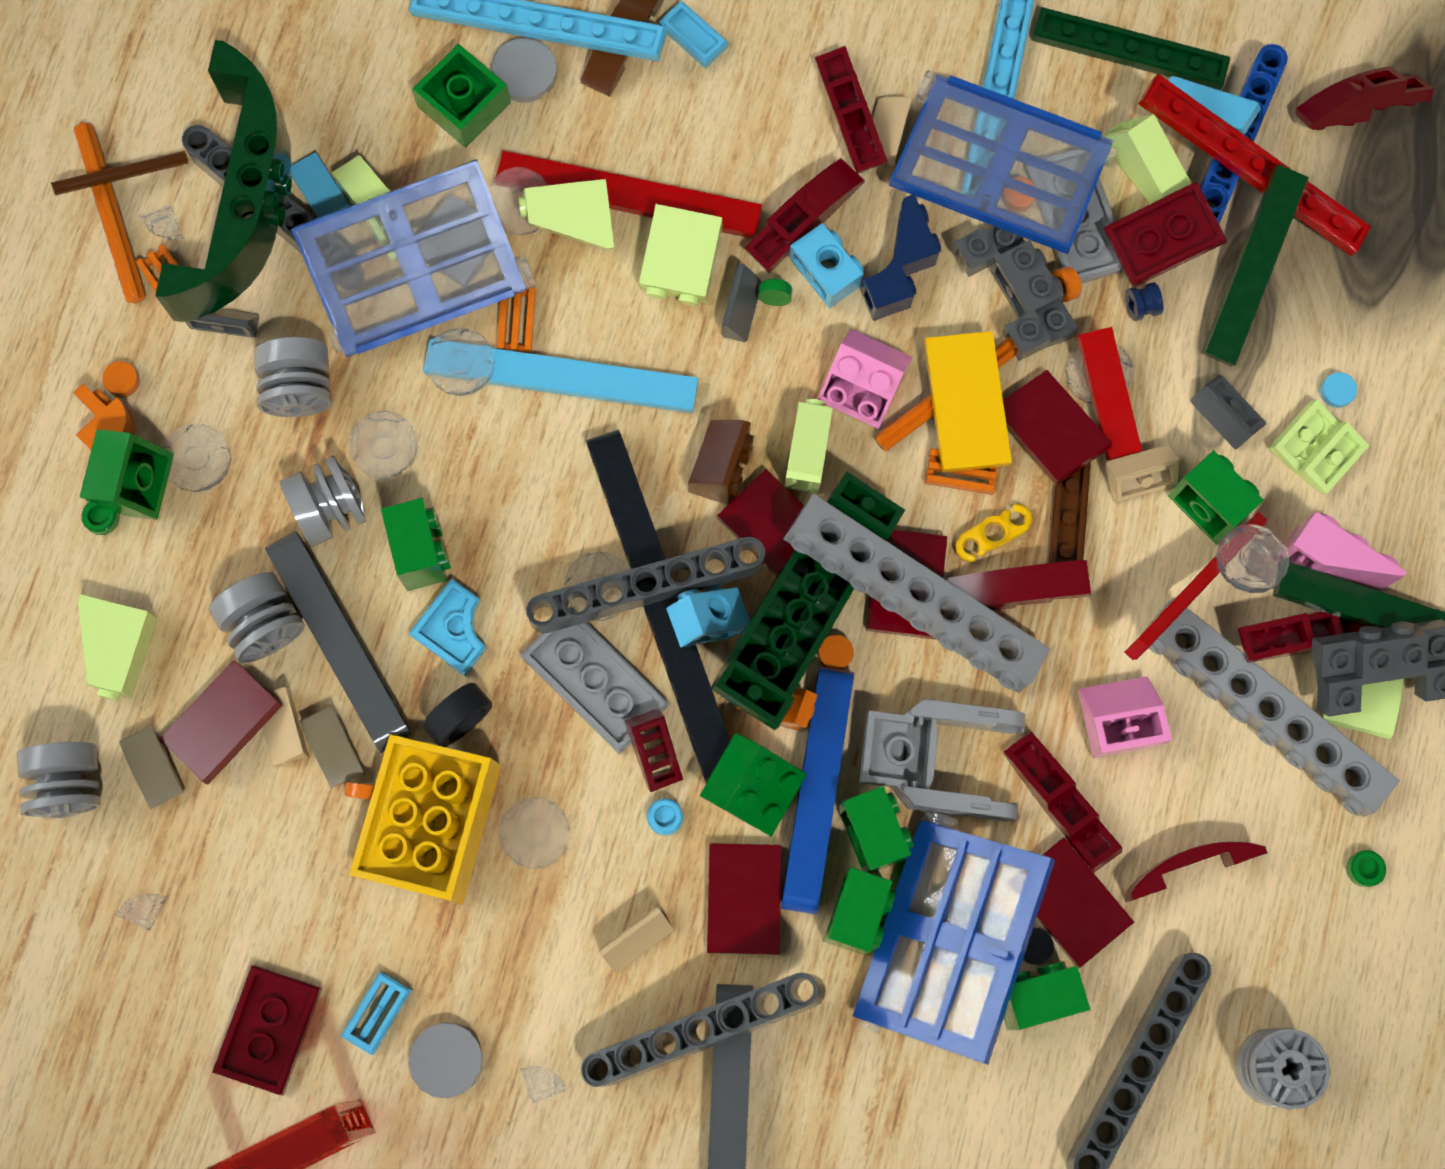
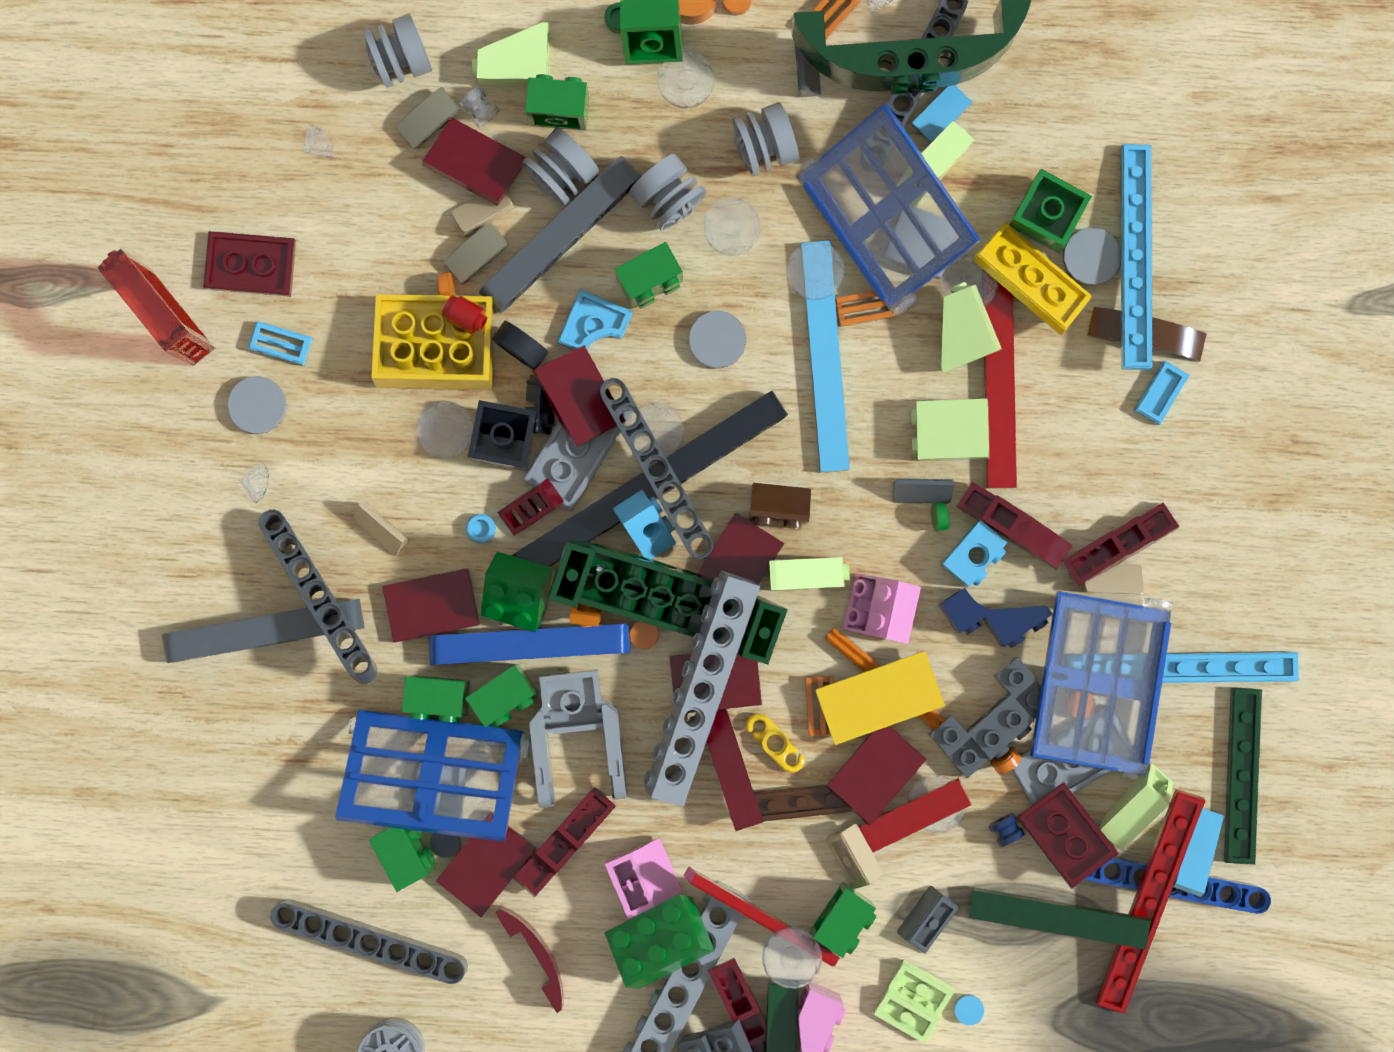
camera: 80 degrees right, 10 degrees up
dark red slope [1295,66,1434,130] -> none
none -> red brick [442,295,488,335]
none -> clear wheel [459,87,499,128]
none -> black slope [468,400,537,472]
none -> green brick [525,74,590,131]
none -> black hinge [525,375,555,435]
none -> dark red tile [533,345,626,448]
none -> green brick [604,894,715,989]
none -> light grey tile [689,310,746,369]
none -> yellow tile [972,222,1092,335]

